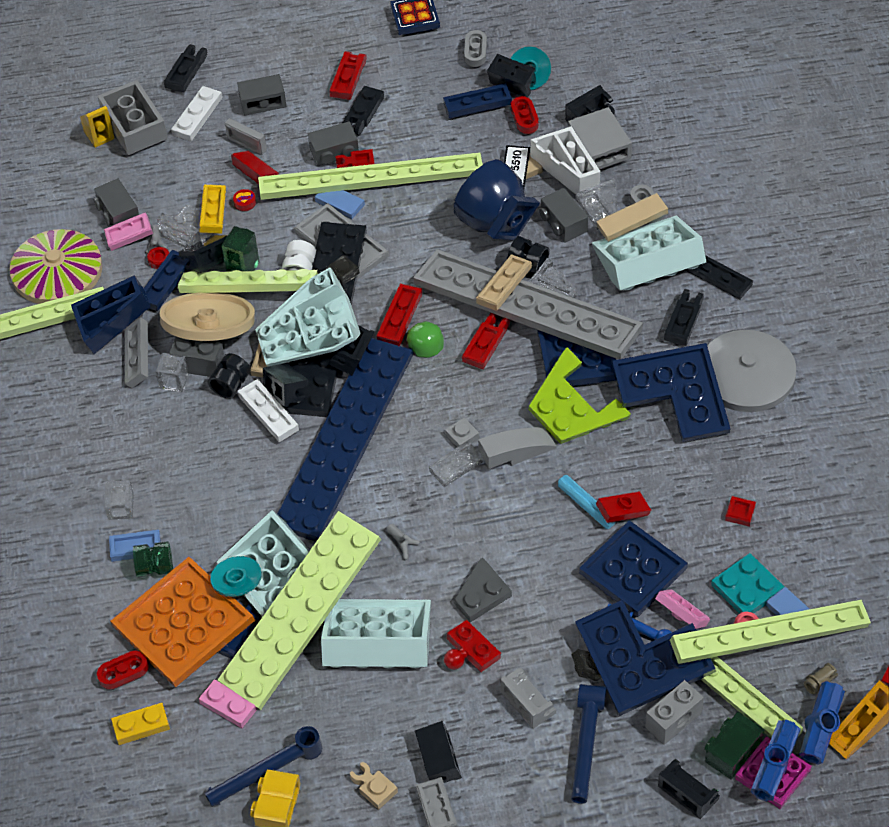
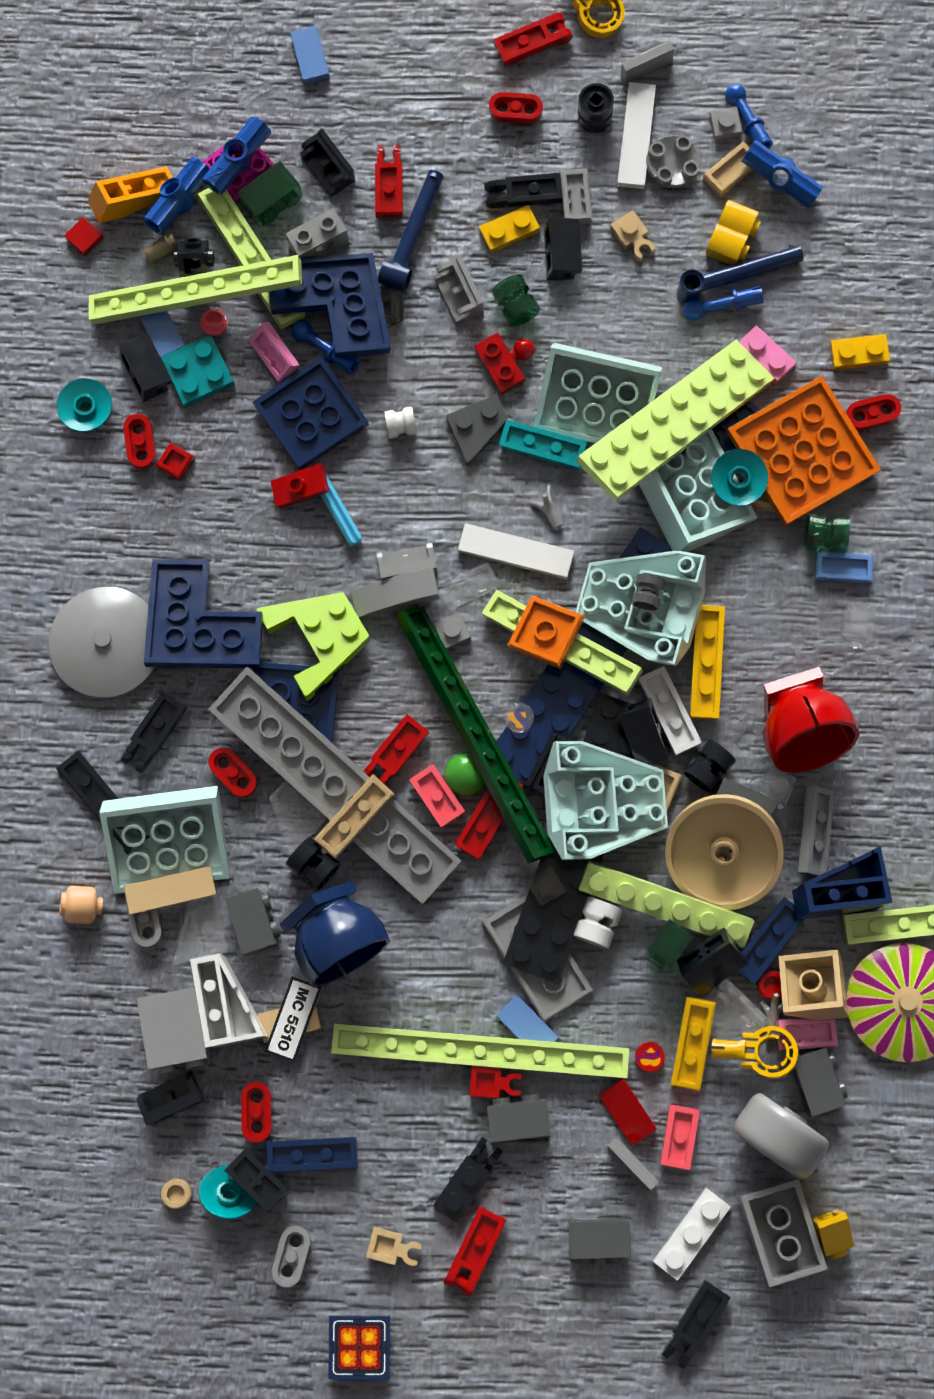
camera: 165 degrees left, 25 degrees up
none -> teal dish [56,378,112,432]
none -> light nougat head [59,886,103,925]
none -> black hinge [120,333,172,403]
none -> red plate [123,414,157,470]
none -> tan tile [161,1179,192,1209]
none -> black brick [174,237,215,278]
none -> red plate [208,747,258,798]
none -> tan plate [366,1226,422,1266]
none -> red hinge [375,145,403,218]
none -> light grey hinge [376,542,438,580]
none -> white wheel [384,407,417,439]
none -> dark green plate [396,606,555,864]
none -> coral plate [409,764,465,829]
none -> white tile [458,523,574,579]
none -> yellow plate [479,205,540,254]
none -> yellowish green plate [482,590,643,695]
none -> black hinge [484,173,563,209]
none -> clear green wheel [491,274,540,327]
none -> teal plate [499,419,587,471]
none -> clear tile [505,703,534,733]
none -> orange tile [507,595,585,669]
none -> light aqua wedge [575,550,706,666]
none -> dark grey wheel [630,574,665,611]
none -> coral plate [660,1104,700,1170]
none -> blue pin [683,286,764,321]
none -> yellow plate [689,605,725,720]
none -> yellow pin [712,1026,799,1079]
none -> light grey wheel [733,1093,829,1180]
none -> red plate [762,667,860,774]
none -> tan slope [779,950,848,1021]

